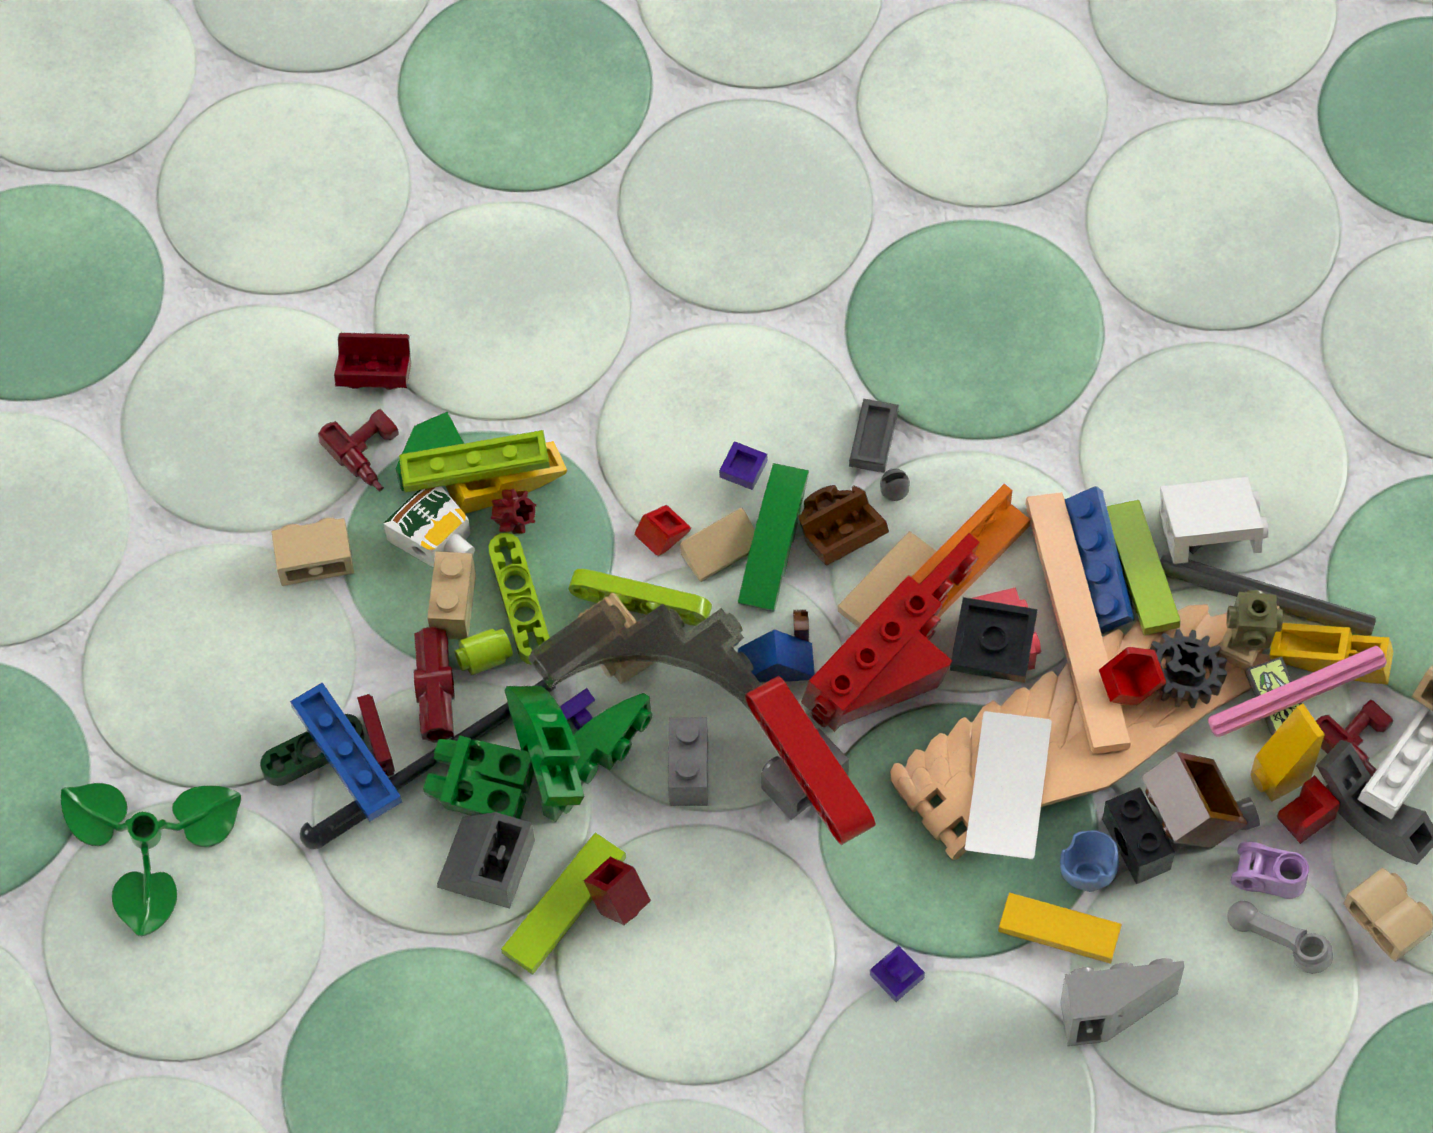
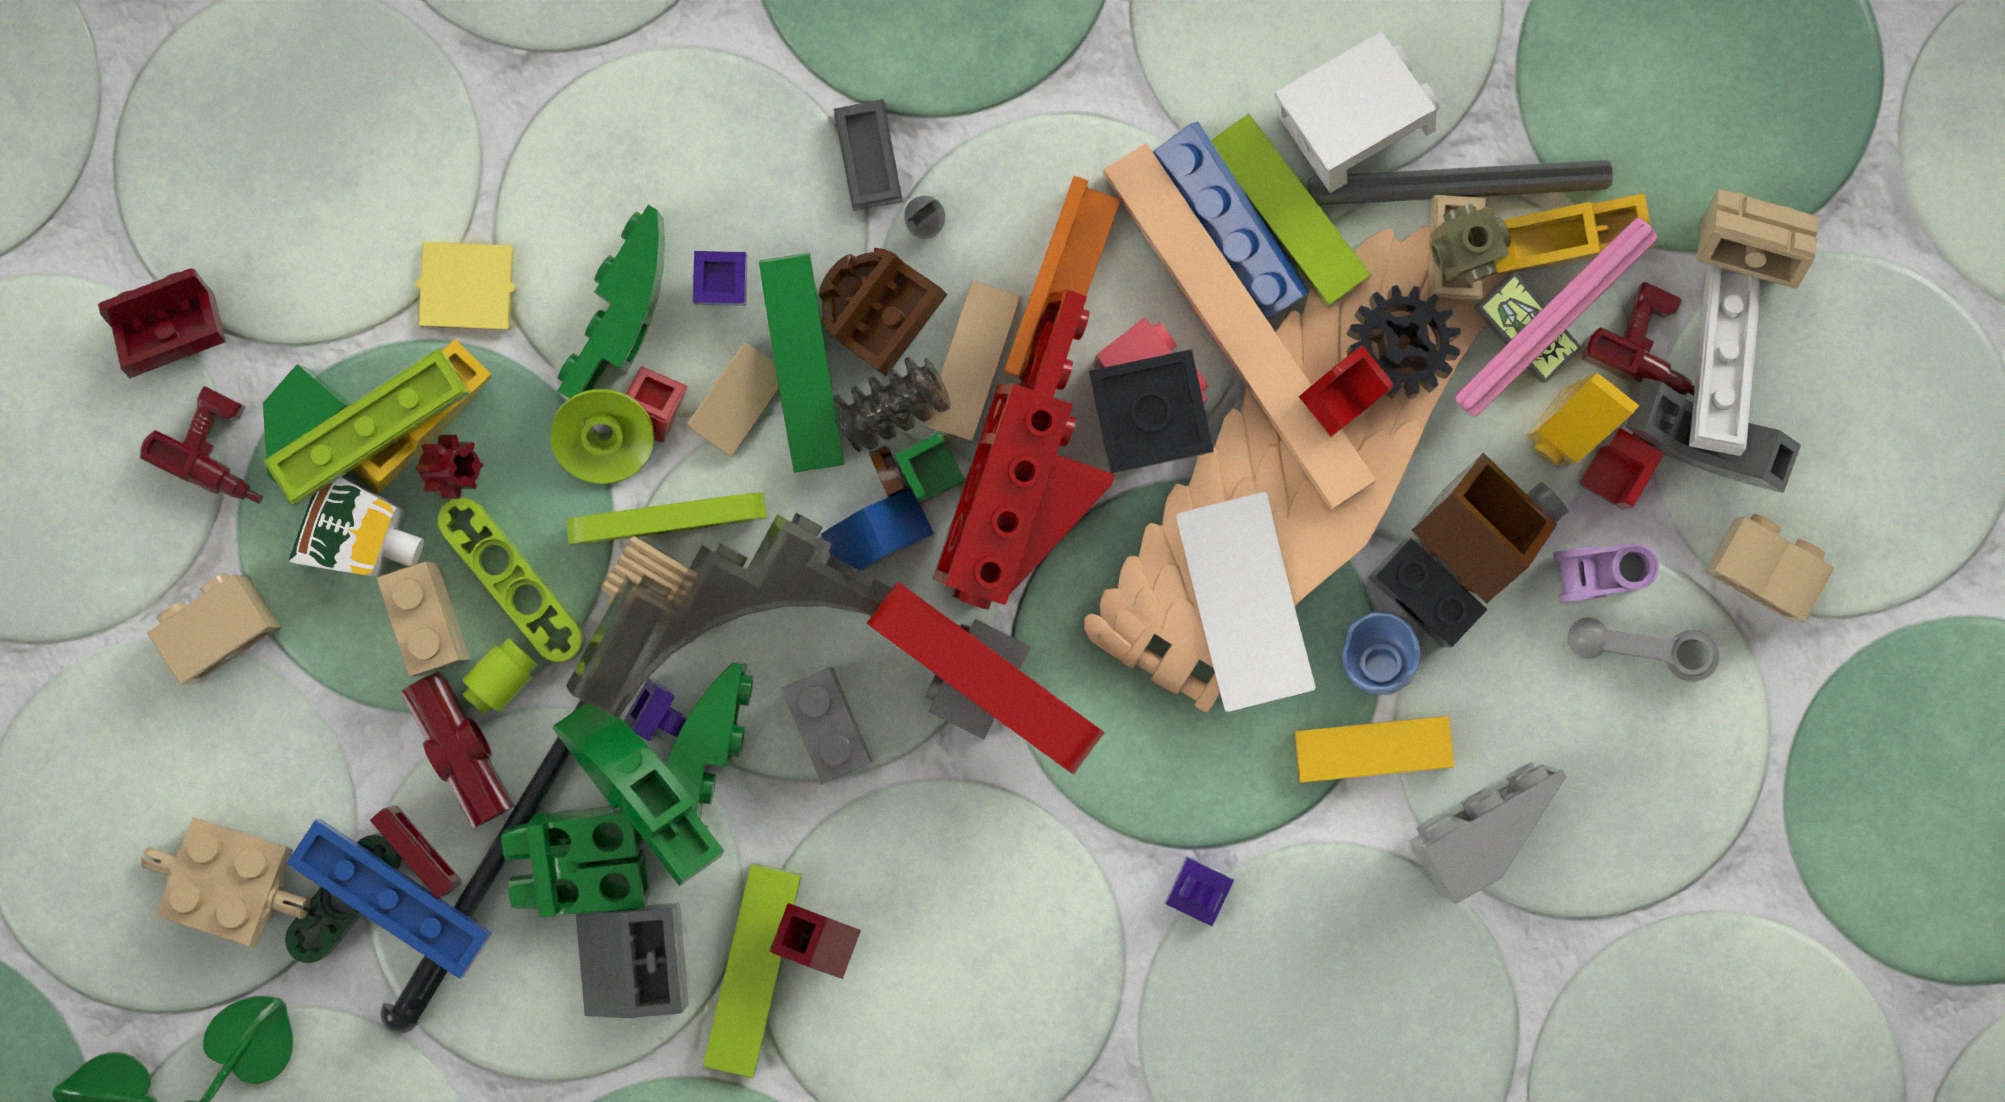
camera: 25 degrees left, 25 degrees up
none -> tan plate [141,817,311,948]
none -> light yellow piece [415,242,517,330]
none -> lime dish [550,389,654,484]
none -> green slope [557,204,665,399]
none -> clear smoke piece [833,357,951,452]
none -> green panel [894,432,965,504]

